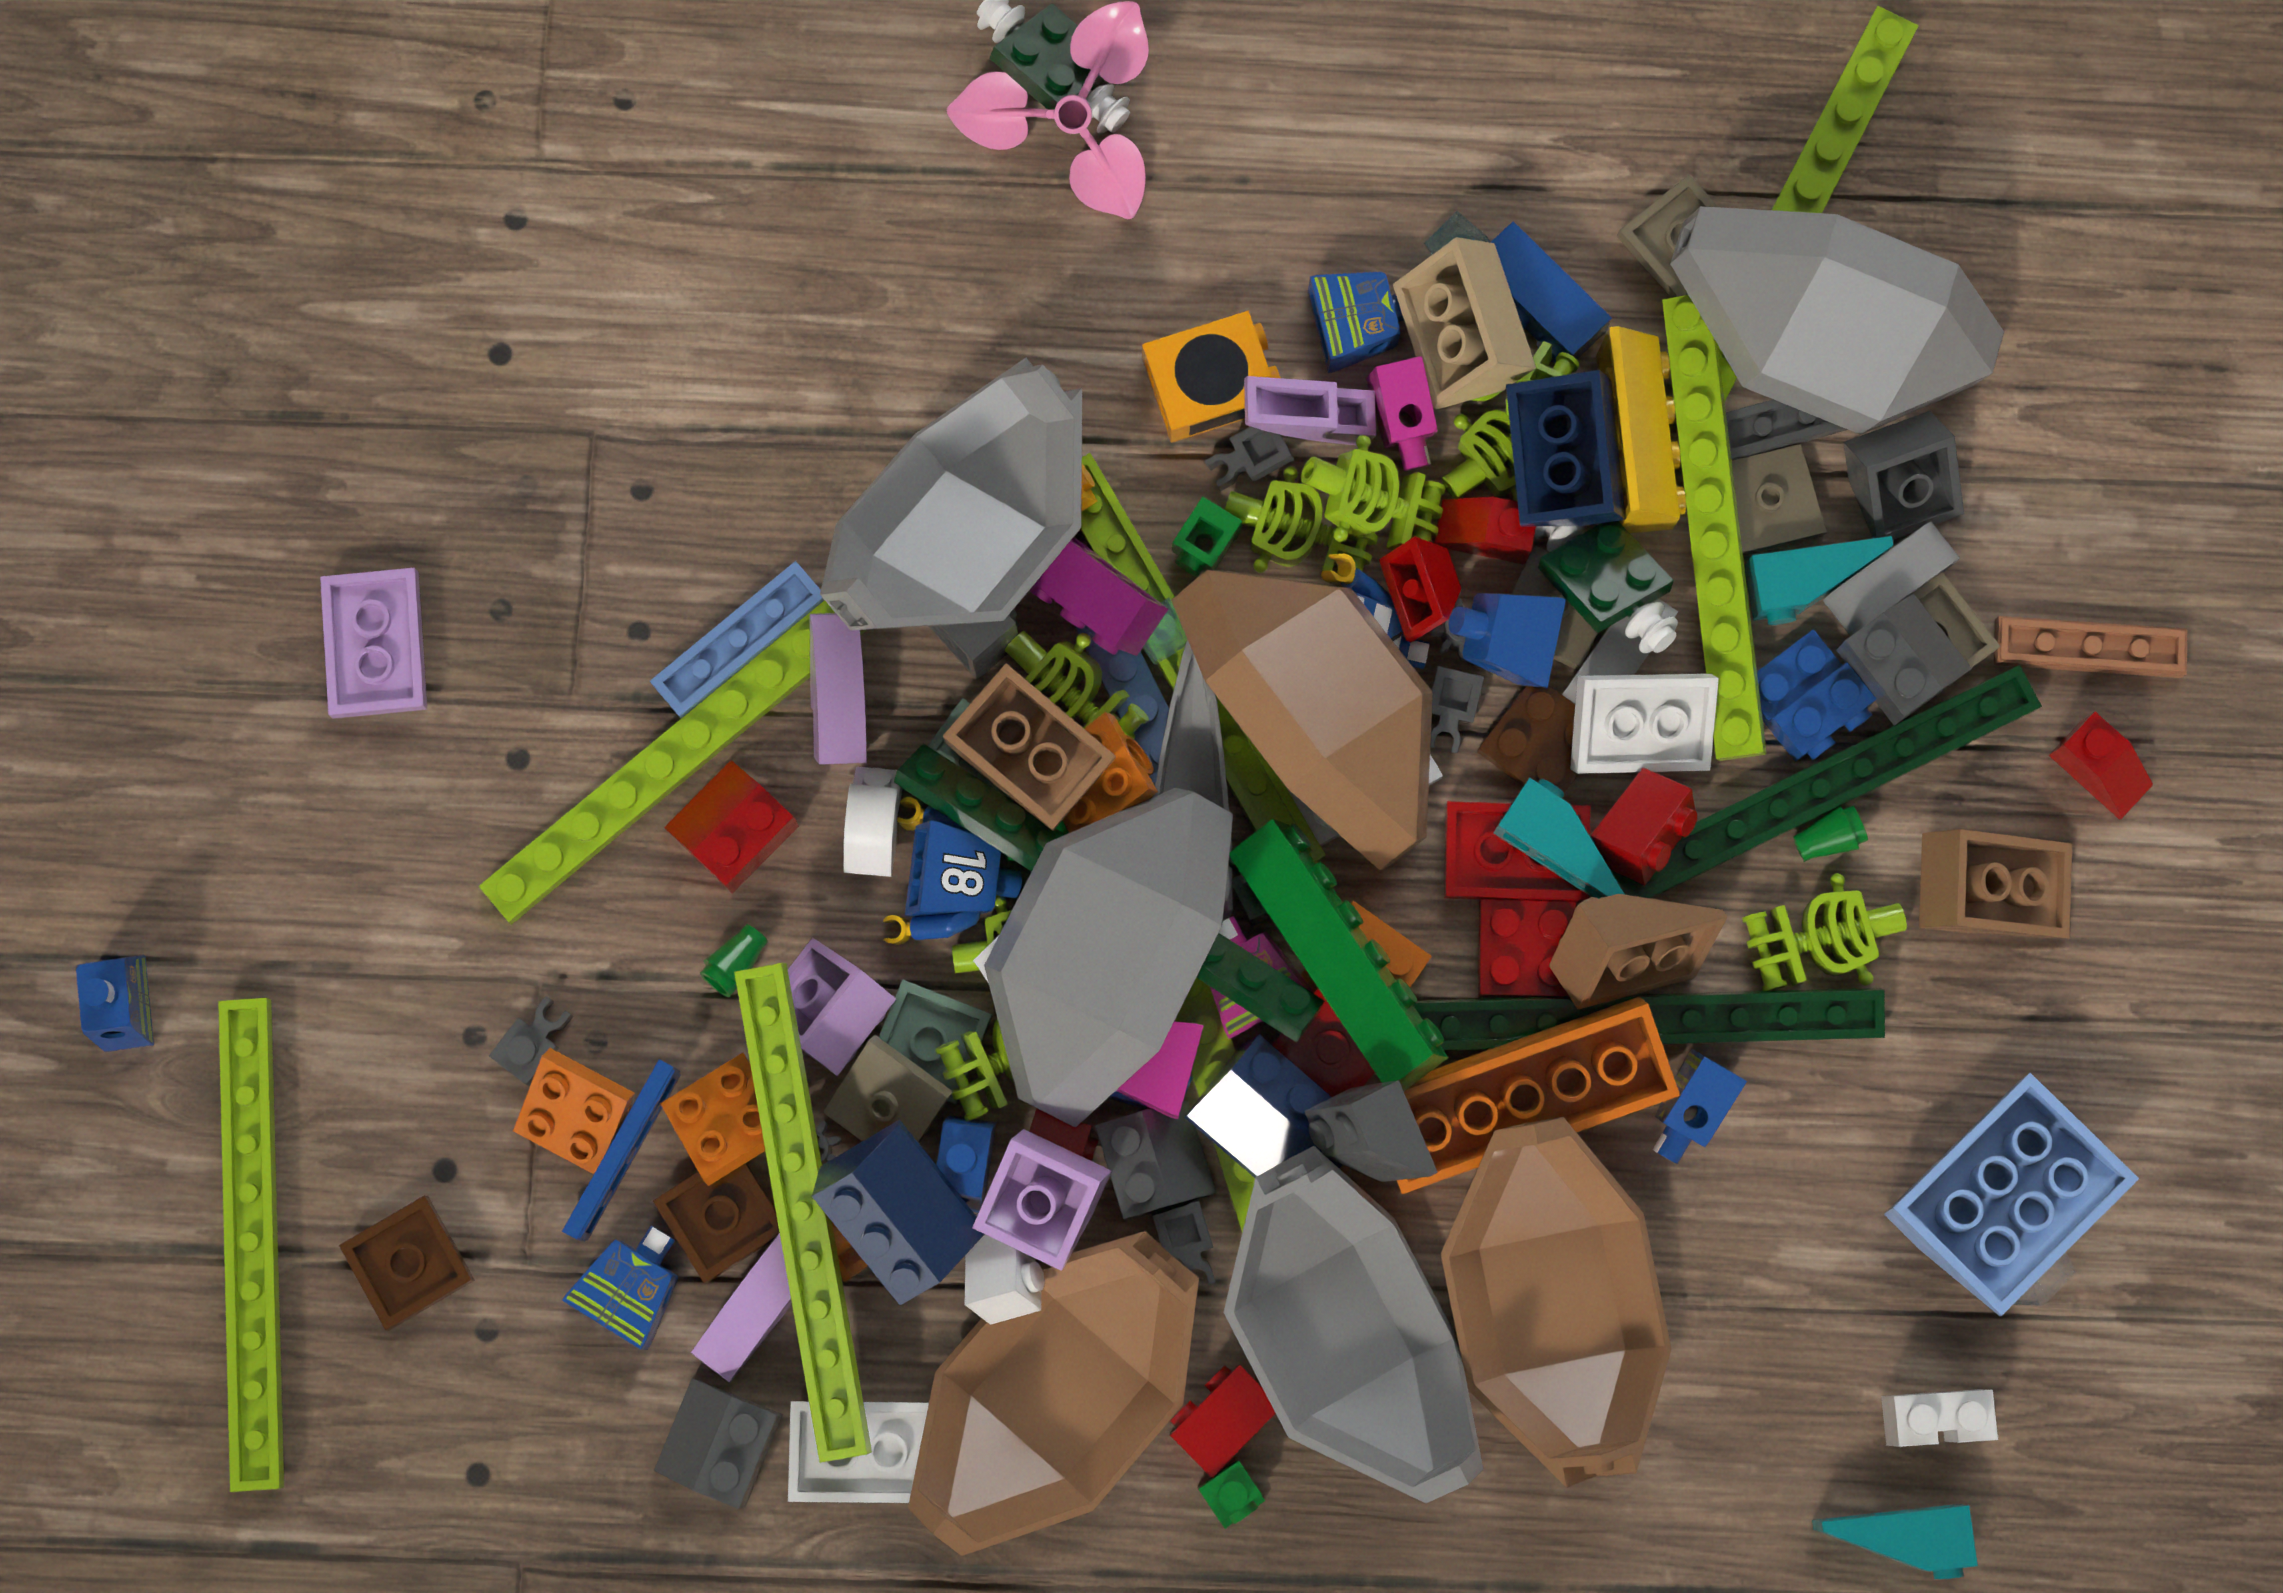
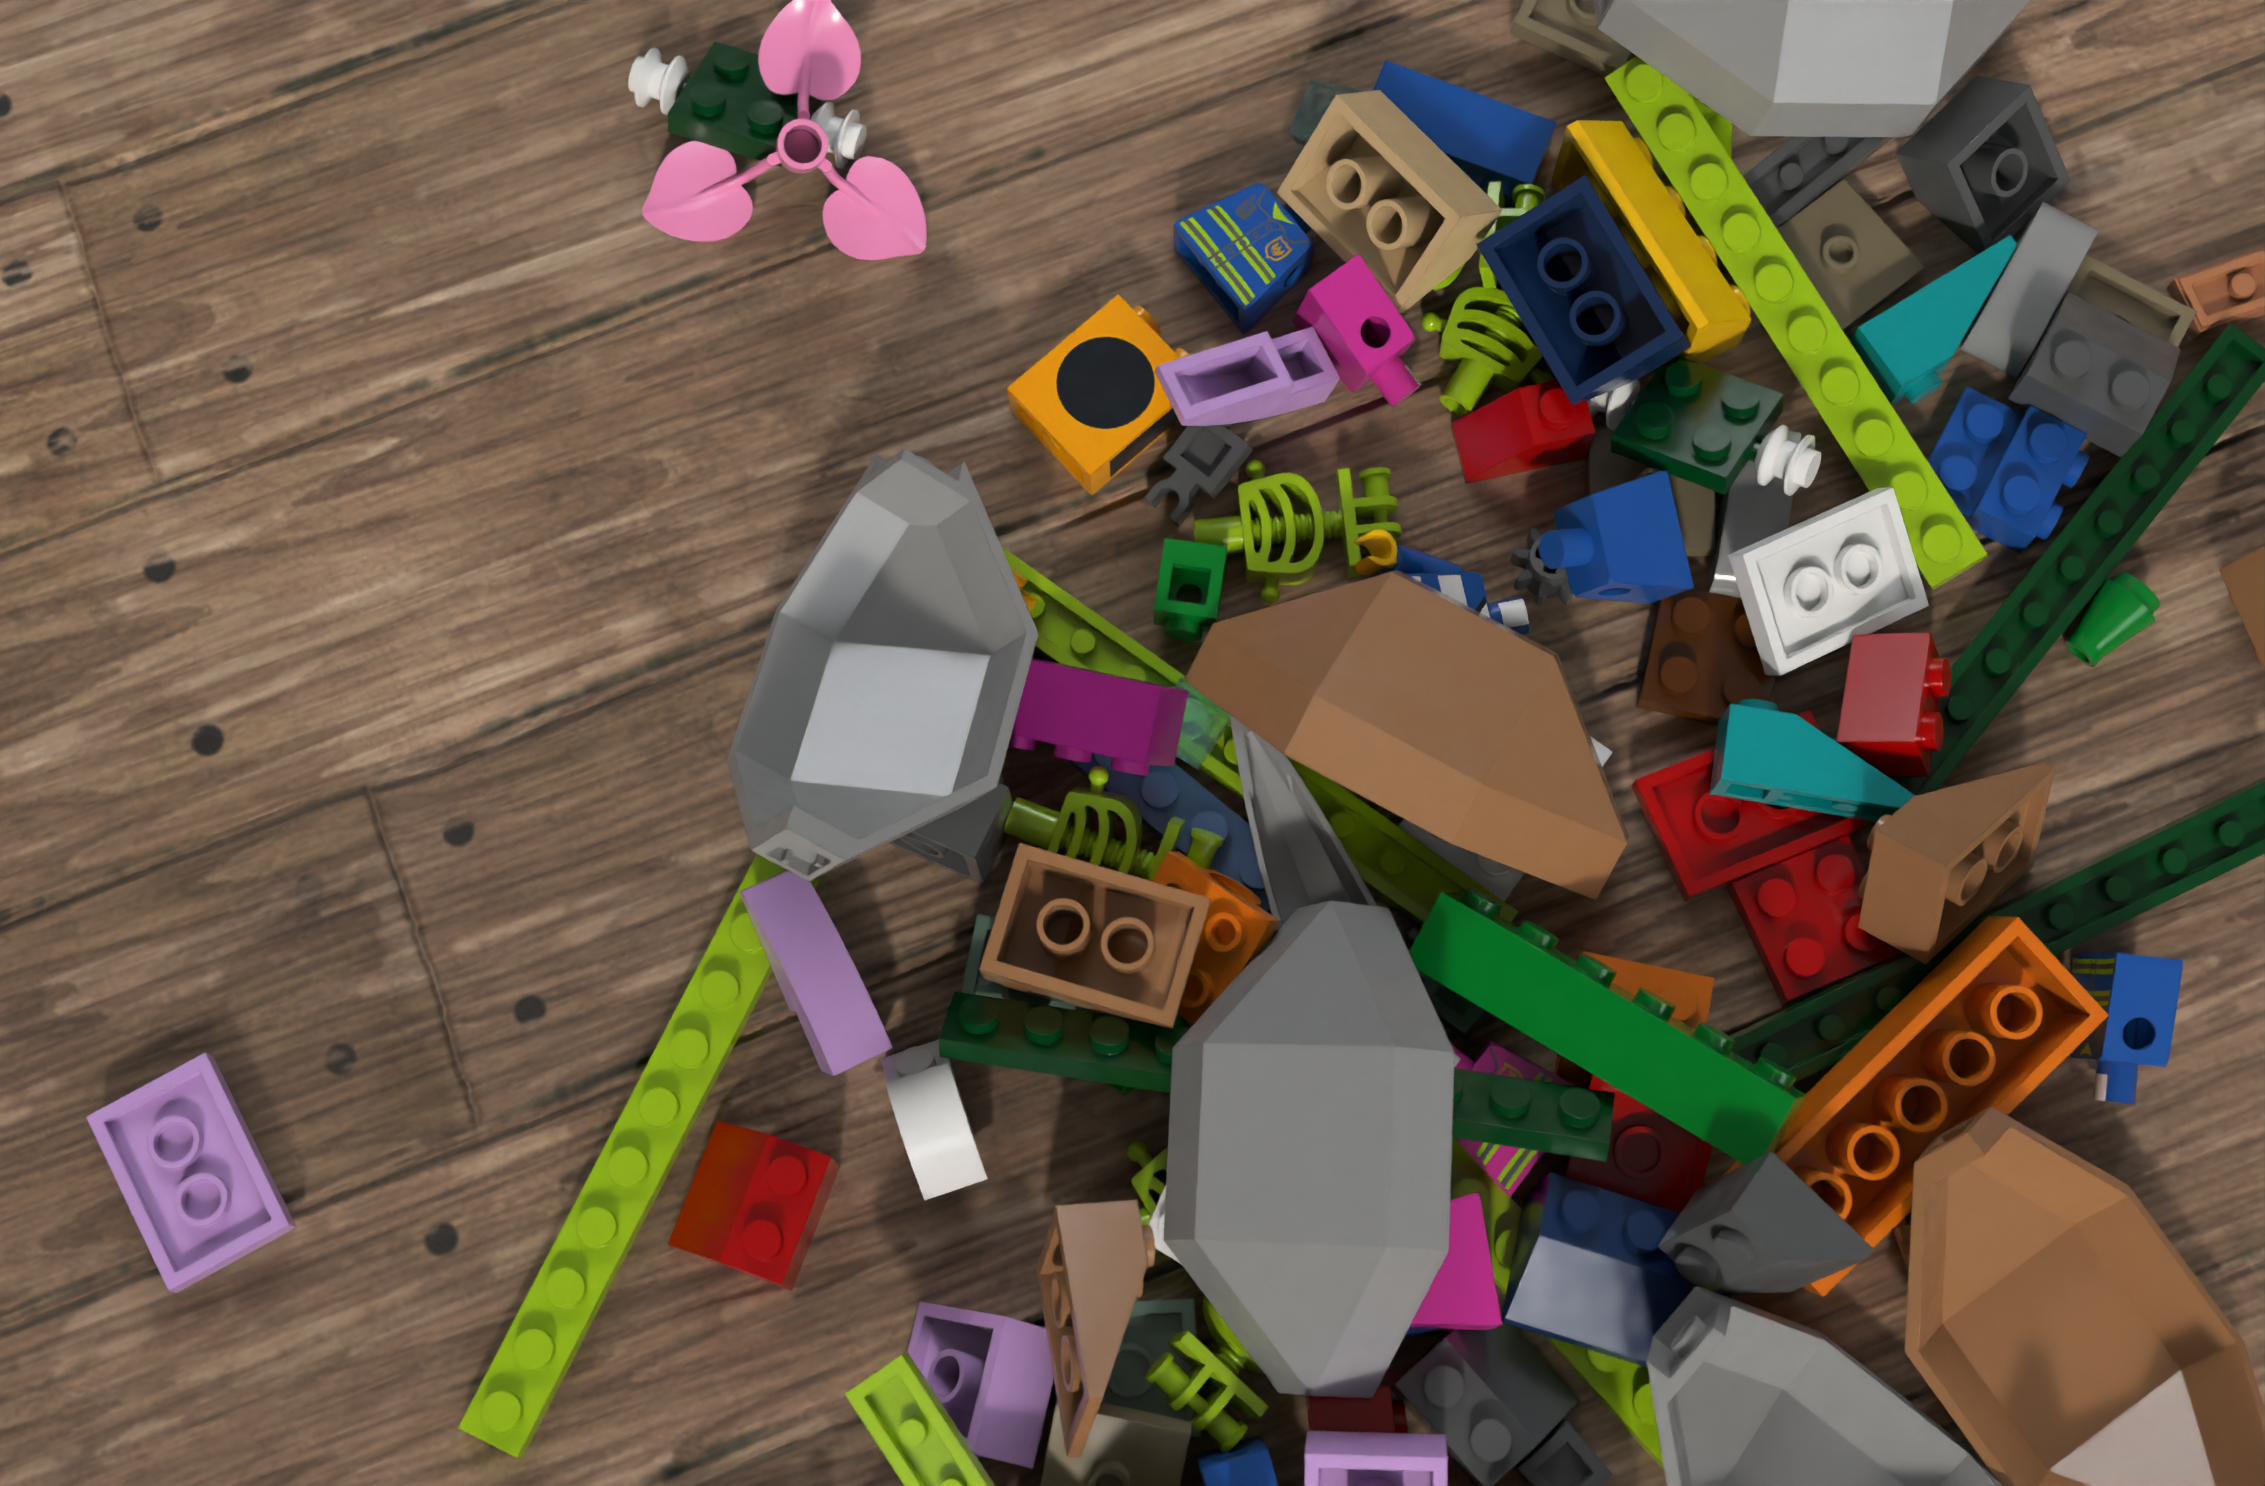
camera: 20 degrees left, 5 degrees down
medium blue plate [650,561,824,718] -> none
green cone [700,924,768,997] -> none
blue torso [883,797,1022,945] -> none
lime torso [1301,435,1446,551] -> none
red slope [1379,536,1462,642] -> none
dark grey plate [1430,666,1484,754] -> none
lime torso [1742,873,1907,991] -> none
none -> medium nougat slope [1036,1200,1155,1458]

